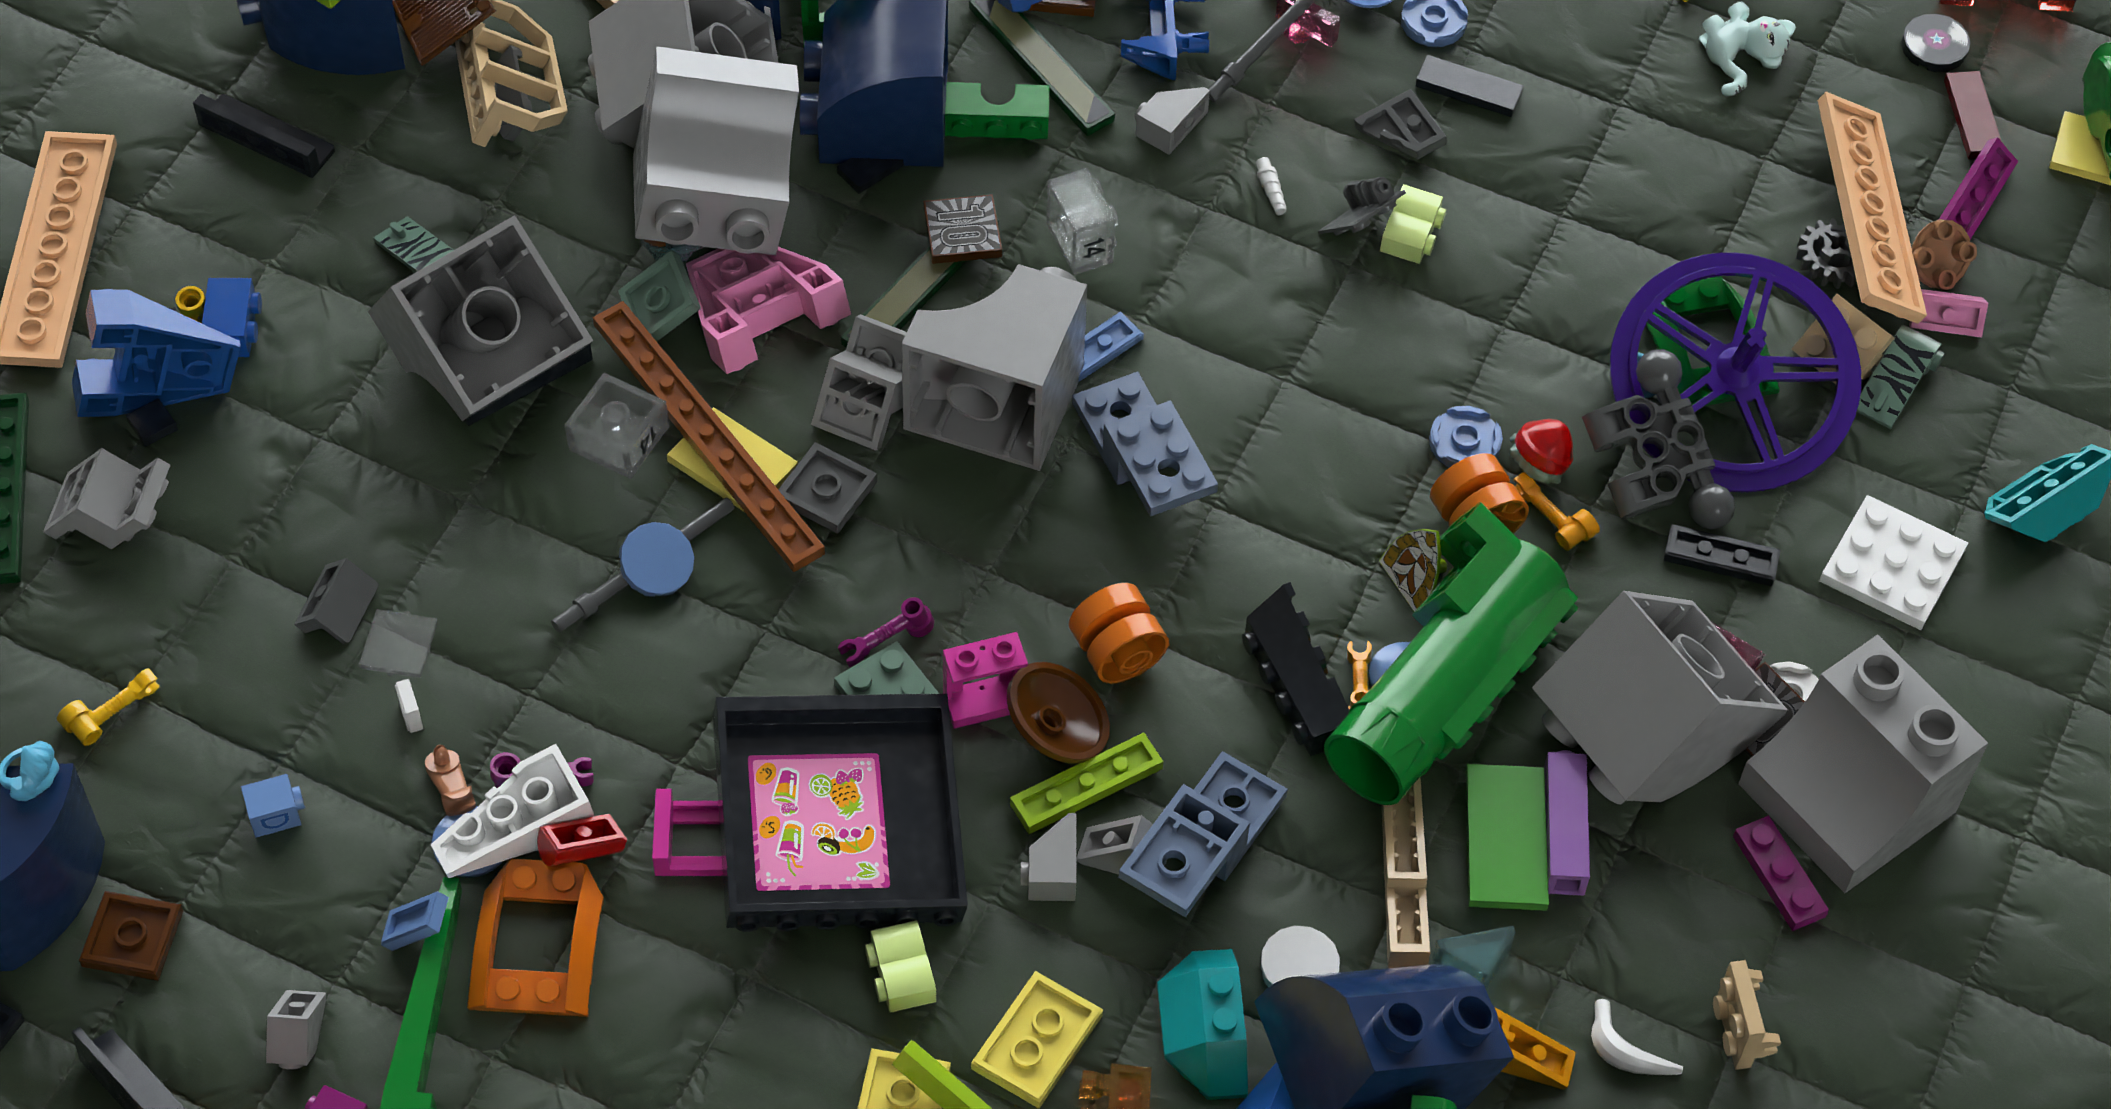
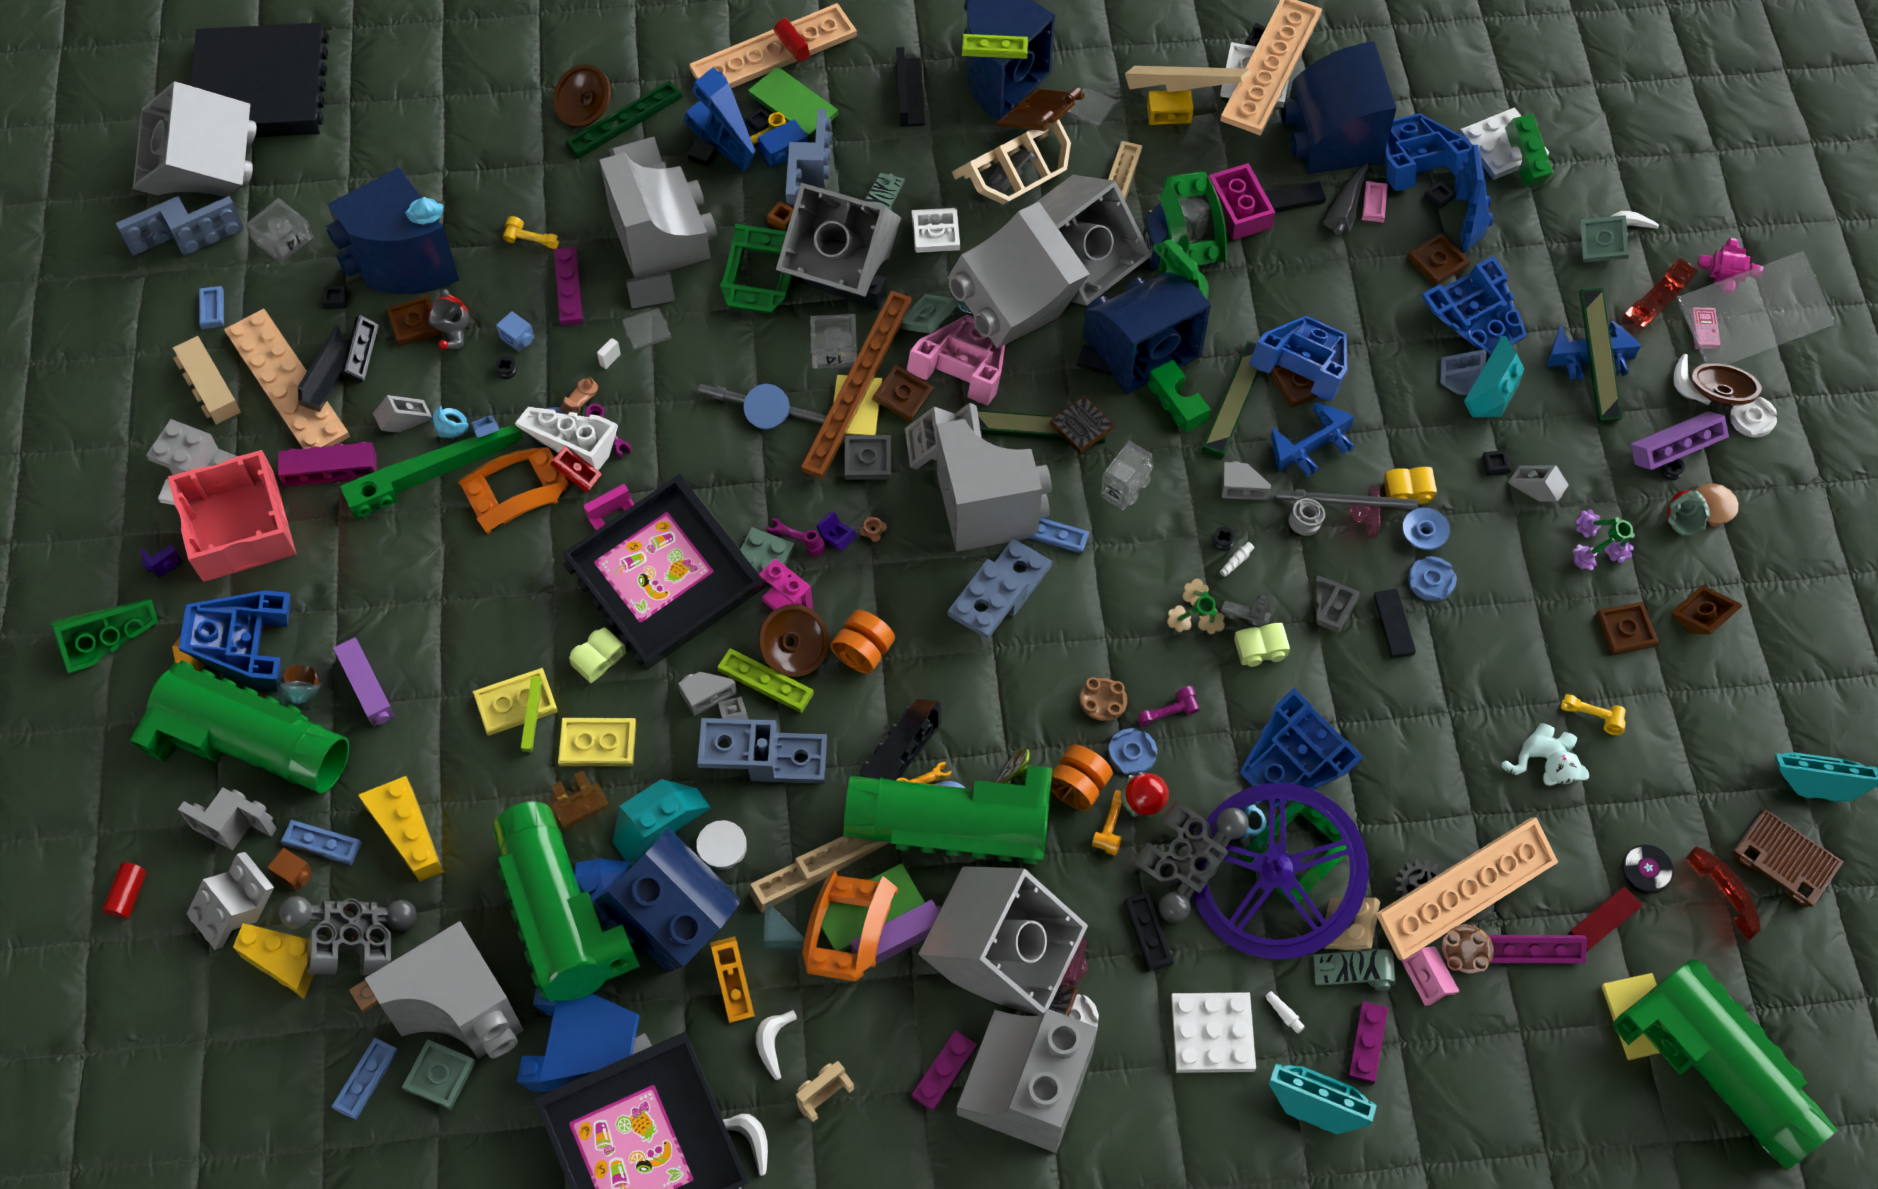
camera: 60 degrees right, 5 degrees up
none -> tile [341,315,379,383]
none -> dark grey piece [428,289,469,350]
none -> medium azure piece [433,406,469,439]
none -> black bush [495,356,517,379]
none -> magenta plate [554,247,583,326]
none -> light grey brick [599,152,718,278]
none -> green wedge [720,224,792,314]
none -> bright green tile [748,66,839,140]
none -> dark orange brick [767,201,794,231]
none -> red brick [774,18,810,62]
none -> sand blue bracket [786,109,832,208]
none -> orange wedge [802,869,898,981]
none -> dark purple bracket [816,512,858,551]
none -> nougat plate [859,517,887,542]
none -> reddish brown tile [872,364,934,422]
none -> white bracket [912,208,960,253]
none -> medium nougat dish [1079,677,1127,721]
none -> magenta brick [1137,686,1200,726]
none -> tan plant [1167,579,1225,634]
none -> black bush [1213,527,1235,551]
none -> blue wedge [1240,688,1364,808]
none -> white animal [1265,991,1305,1034]
none -> light grey wheel [1289,498,1325,536]
none -> magenta plate [1348,1001,1388,1084]

